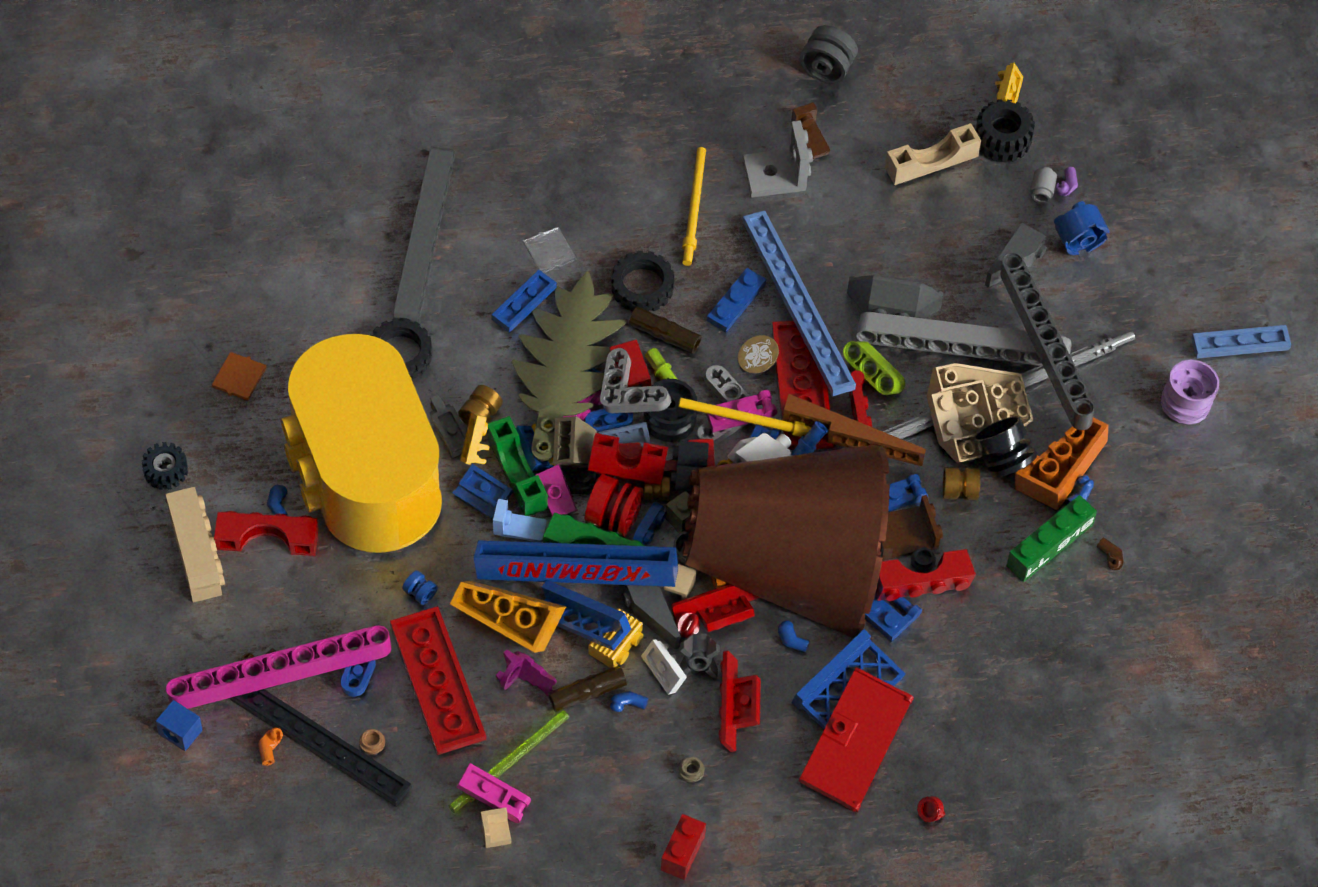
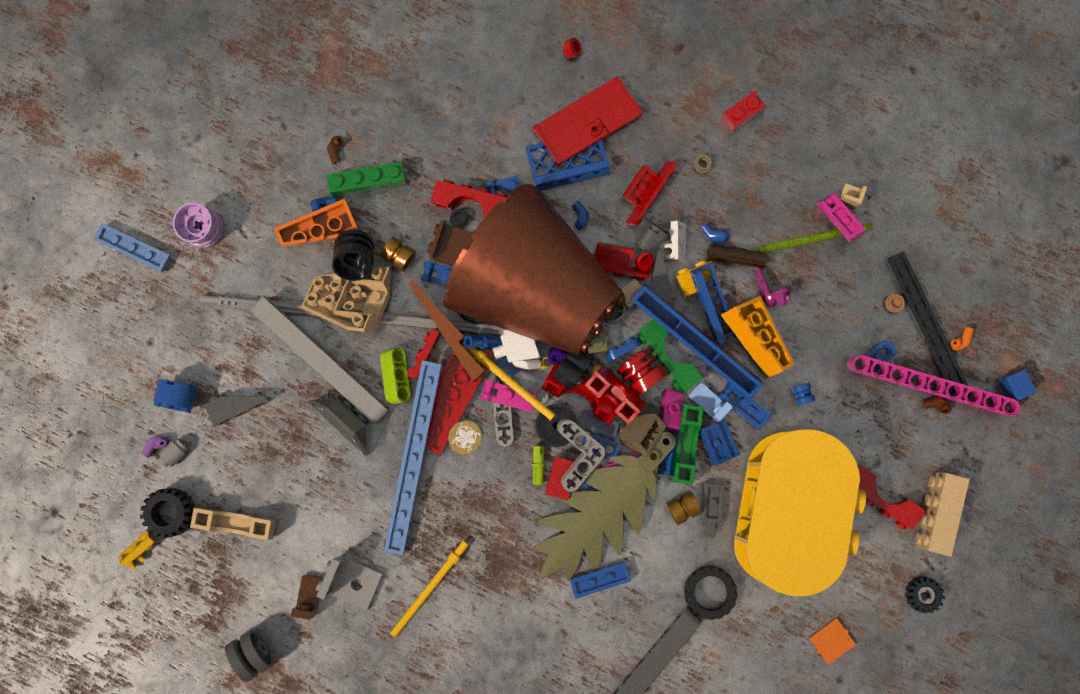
camera: 140 degrees left, 25 degrees up
blue arm [267,484,288,515] -> none
red plate [390,606,486,755] -> none
yellow plate [460,413,490,465] -> none
clear piece [523,227,576,273] -> none
black tyre [611,251,674,312] -> none
dark brown axle [629,307,702,354] -> none
blue plate [707,268,767,333] -> none
dark grey beam [1000,252,1095,430] -> none
none -> blue plate [717,382,772,430]

